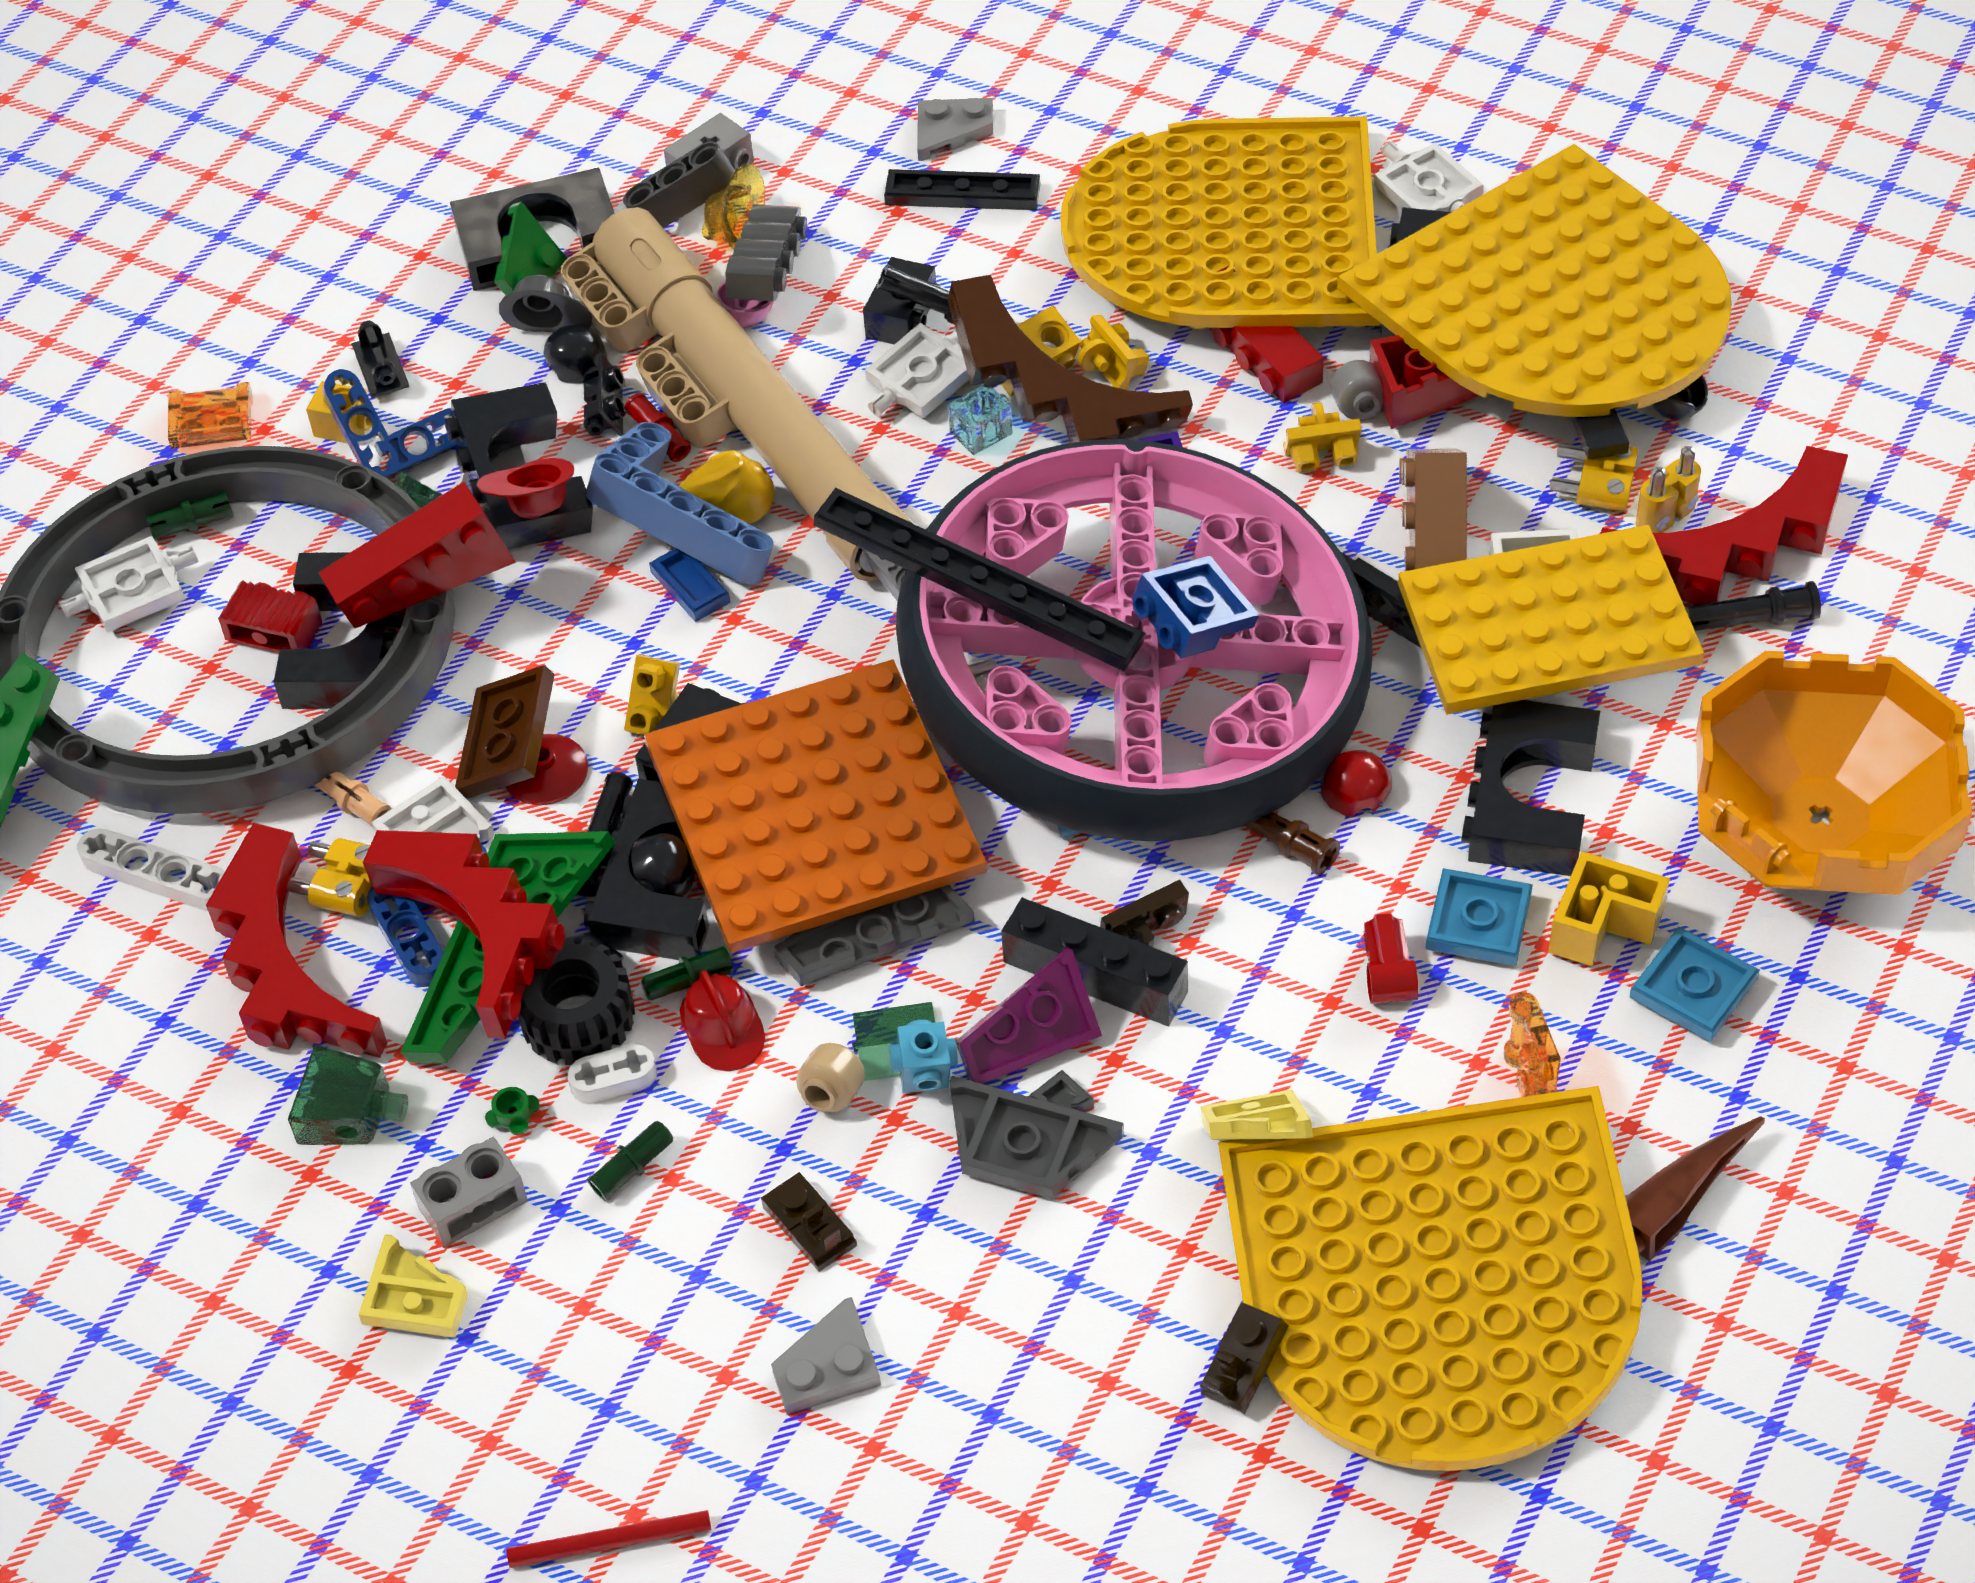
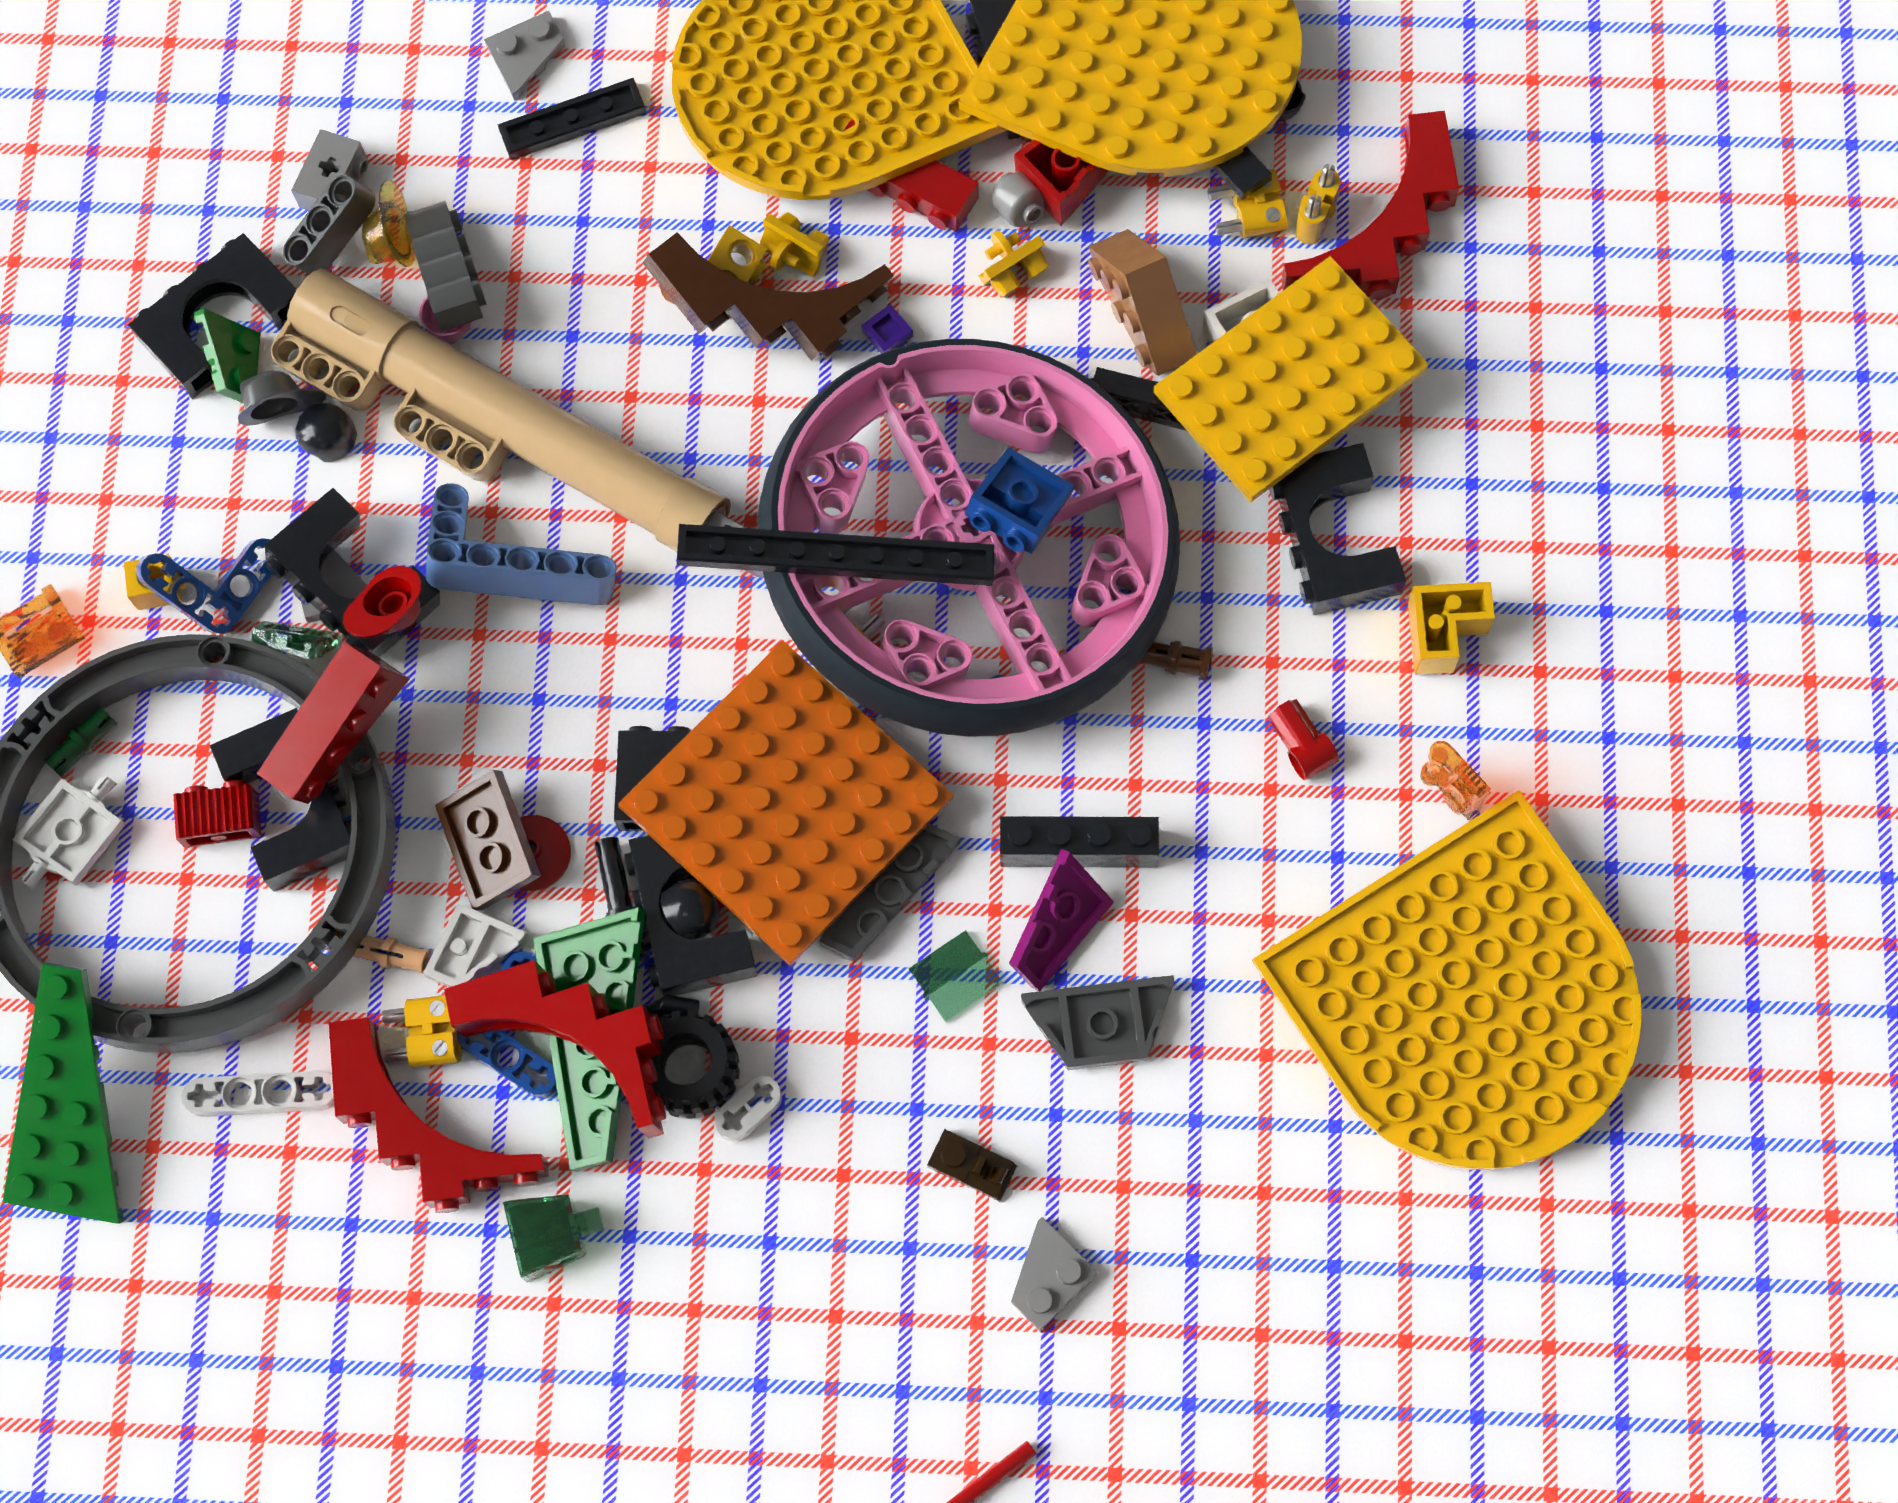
camera: 25 degrees left, 20 degrees up
black hinge [351,320,410,398] -> none
light yellow wing [358,1234,469,1338] -> none
light grey brick [410,1136,528,1248] -> none
green plate [485,1087,540,1135] -> none
black hinge [583,353,626,436] -> none
dark green axle [586,1120,674,1202] -> none
red pin [624,393,691,463] -> none
yellow hips [624,654,681,735] -> none
dark green axle [641,946,734,1001] -> none
blue tile [649,548,731,622] -> none
yellow piece [679,450,775,524] -> none
red piece [679,970,765,1072] -> none
tan head [796,1042,865,1112] -> none
black brick [863,257,941,345] -> none
white plate [865,323,969,419] -> none
black pin [877,264,954,325] -> none
medium azure brick [889,1020,958,1093] -> none
clear light blue brick [948,385,1014,456] -> none
dark grey tile [1028,1070,1094,1112] -> none
dark brown plate [1100,879,1189,947] -> none
light yellow wing [1200,1089,1313,1141] -> none
dark brown plate [1200,1302,1289,1415] -> none
red hair [1321,750,1392,817] -> none
dark azure plate [1425,868,1533,966] -> none
copper piece [1625,1116,1765,1262] -> none
dark azure plate [1629,926,1760,1042] -> none
black pin [1685,581,1821,631] -> none
light orange windscreen [1696,650,1972,895] -> none

